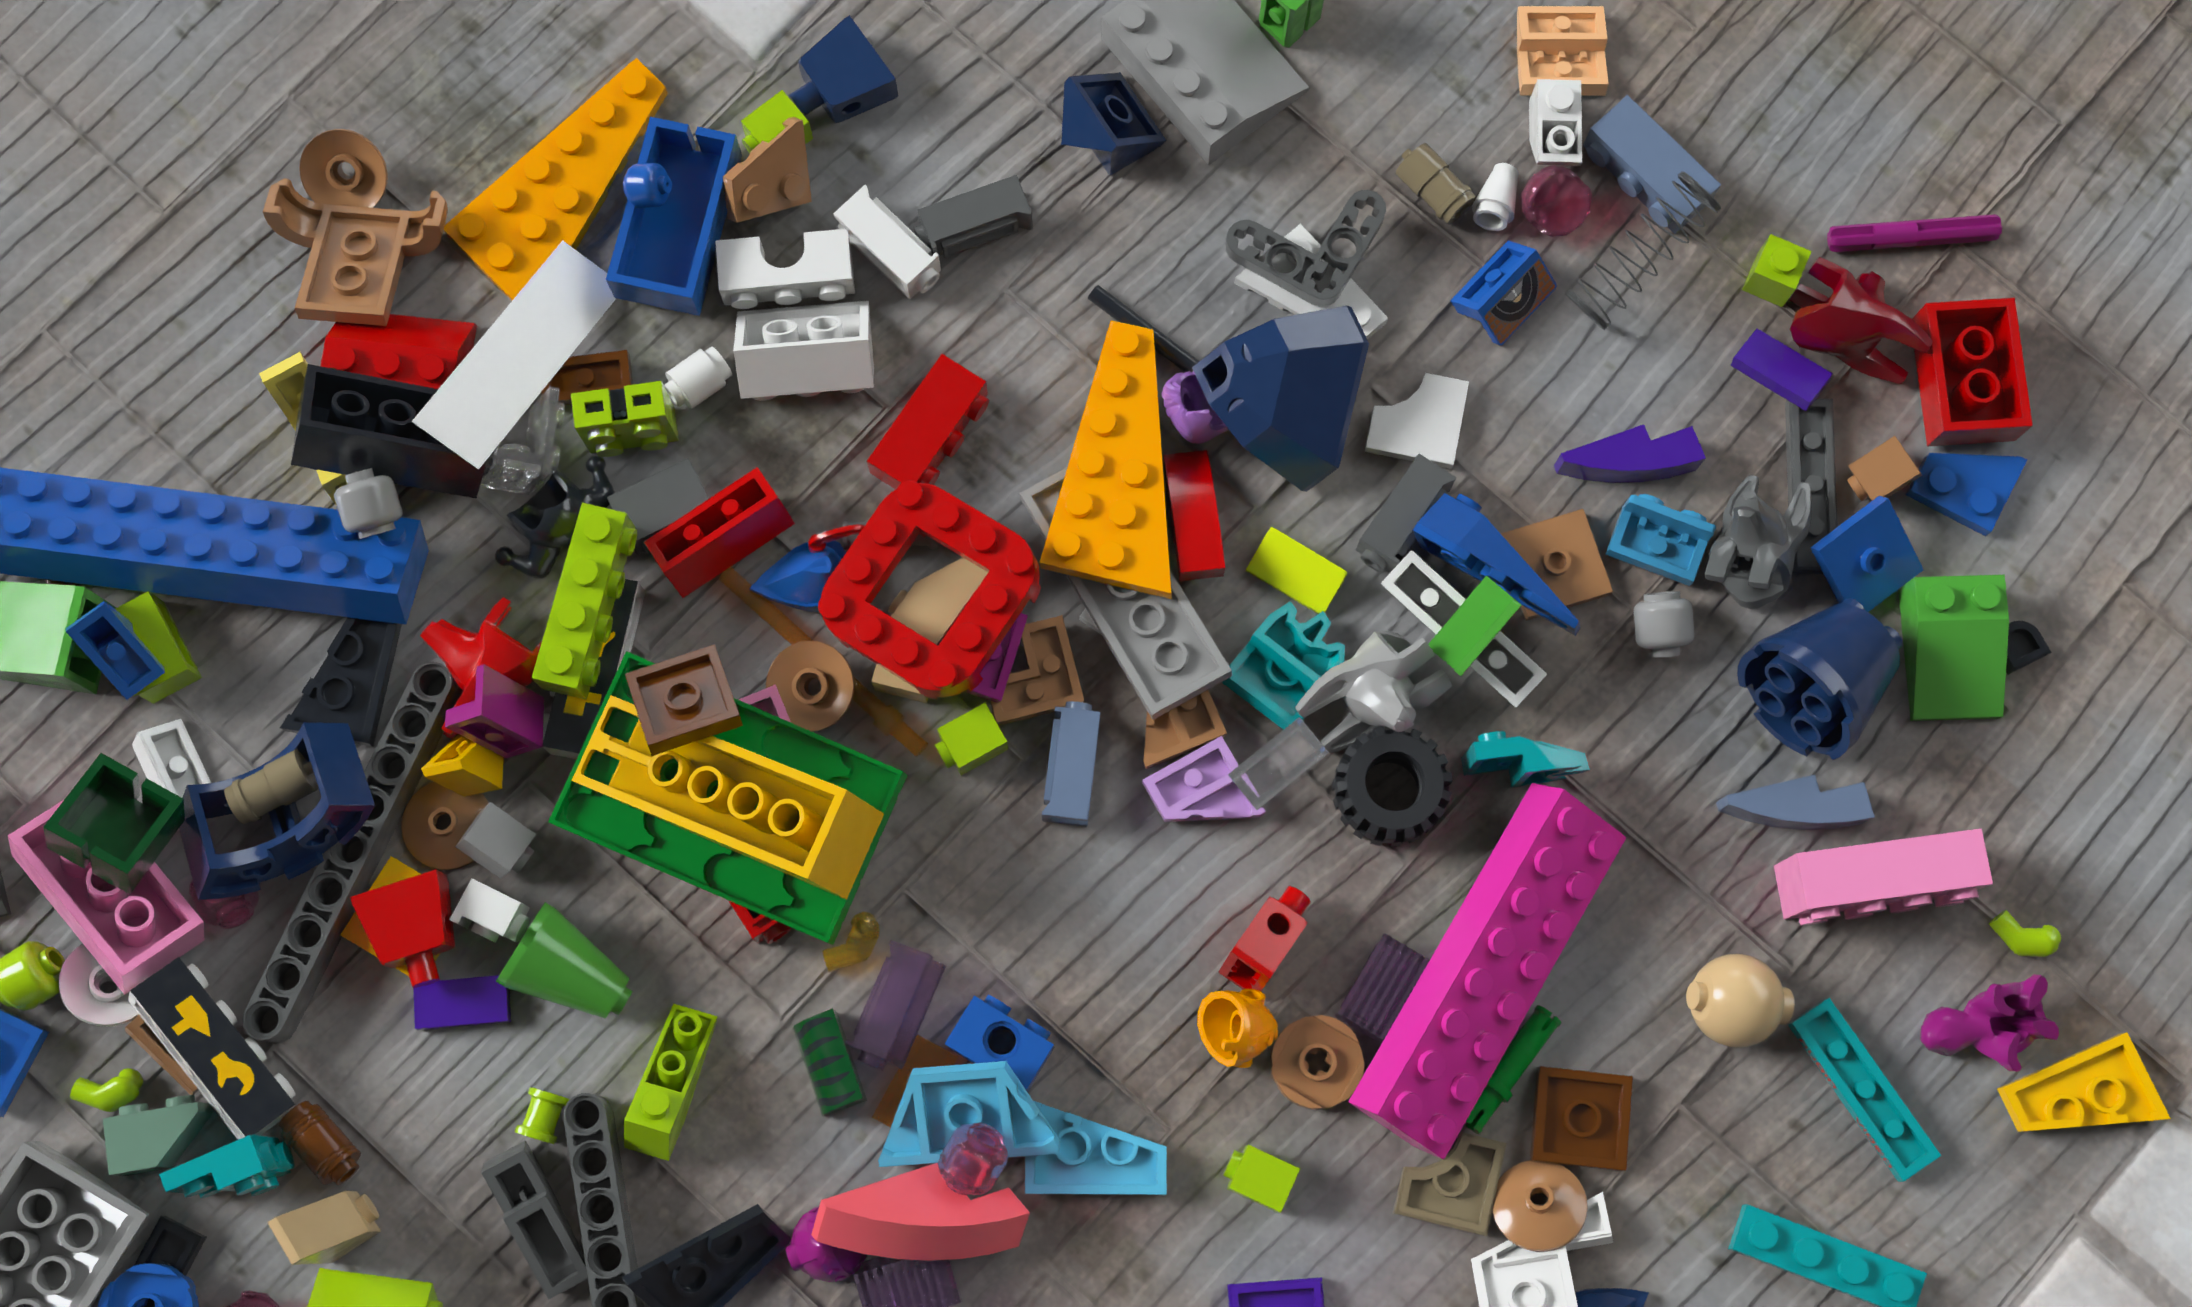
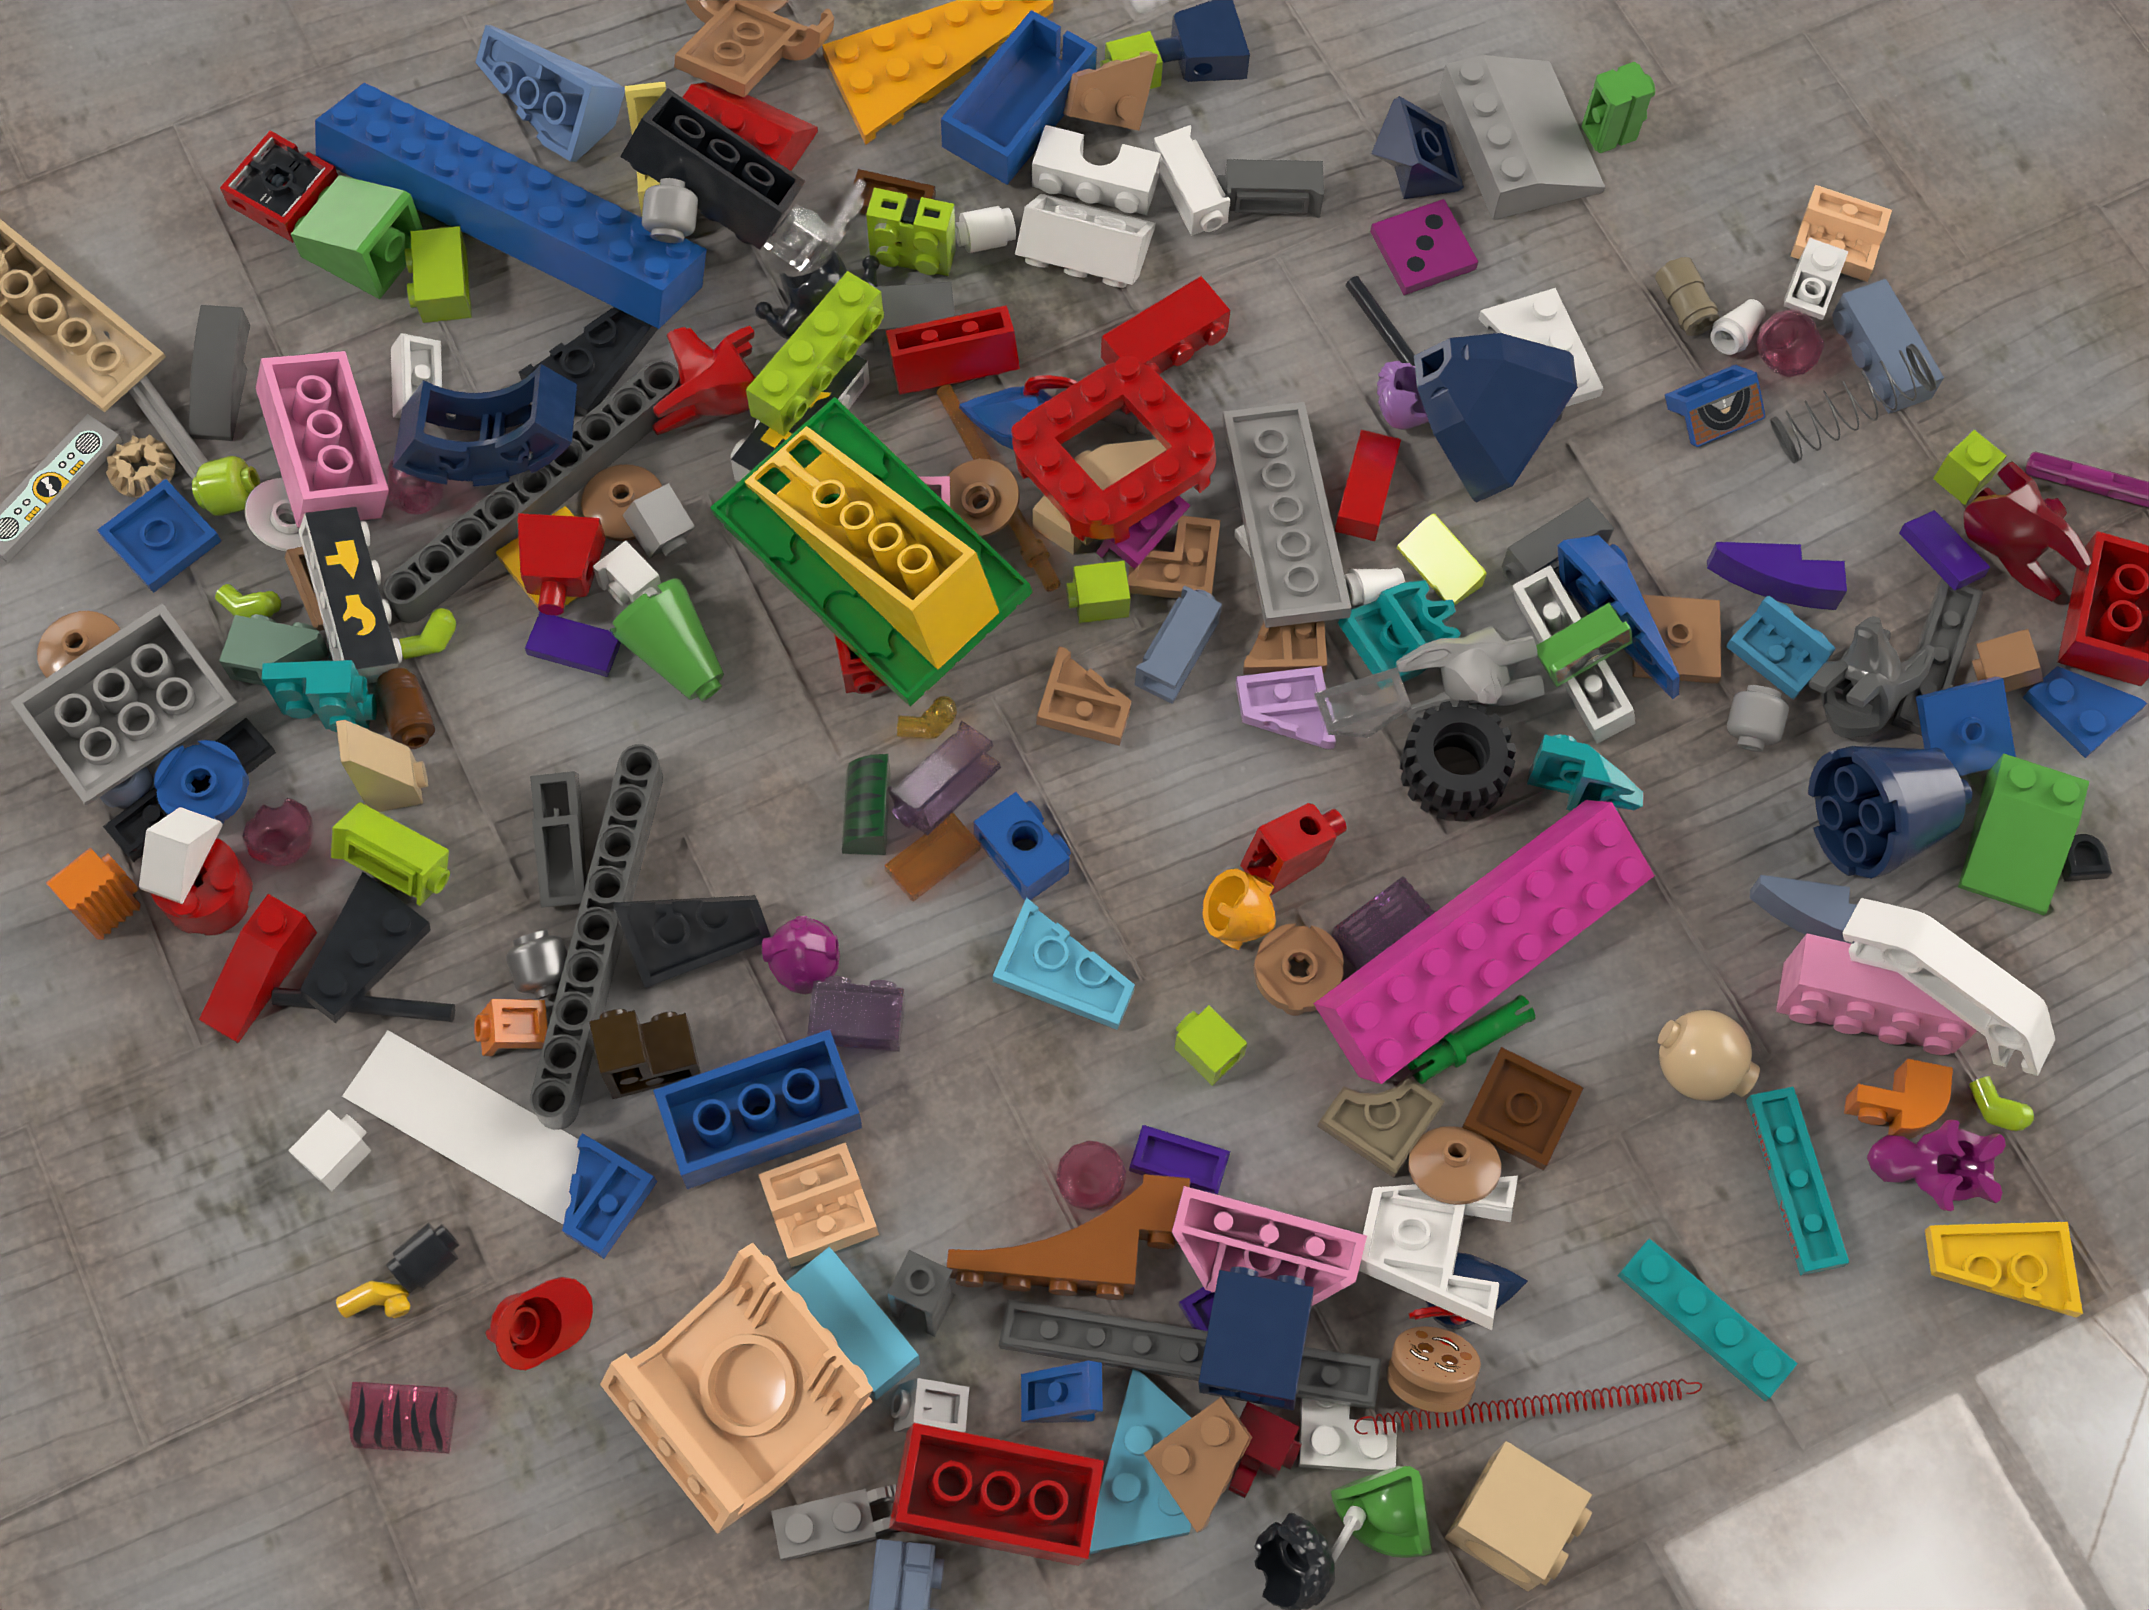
camera: 20 degrees right, 10 degrees down
dark green piece [43,753,185,894] -> none
blue slope [65,601,165,700] -> none
dark tan piece [224,750,318,825] -> none
white sticker [412,240,616,470] -> none
yellow slope [421,734,504,797] -> none
magenta panel [445,664,544,759] -> none
lime bush [515,1087,570,1144] -> none
blue piece [623,163,672,208] -> none
lime slope [624,1003,717,1161] -> none
reddish brown tile [625,644,743,756] -> none
coral slope [811,1163,1030,1261] -> none
medium azure wing [878,1061,1060,1167] -> none
clear pink head [938,1122,1009,1195] -> none
light orange wing [1039,320,1172,599] -> none
dark grey beam [1225,190,1386,307] -> none
white tile [1365,373,1469,469] -> none
none -> lime arm [399,608,456,659]
none -> medium blue wedge [475,25,625,162]
none -> medium nougat wing [1036,646,1132,746]
none -> white cone [1344,568,1405,609]
none -> magenta tile [1370,199,1478,295]
none -> white piece [1842,898,2055,1076]
none -> orange brick [1844,1059,1953,1139]

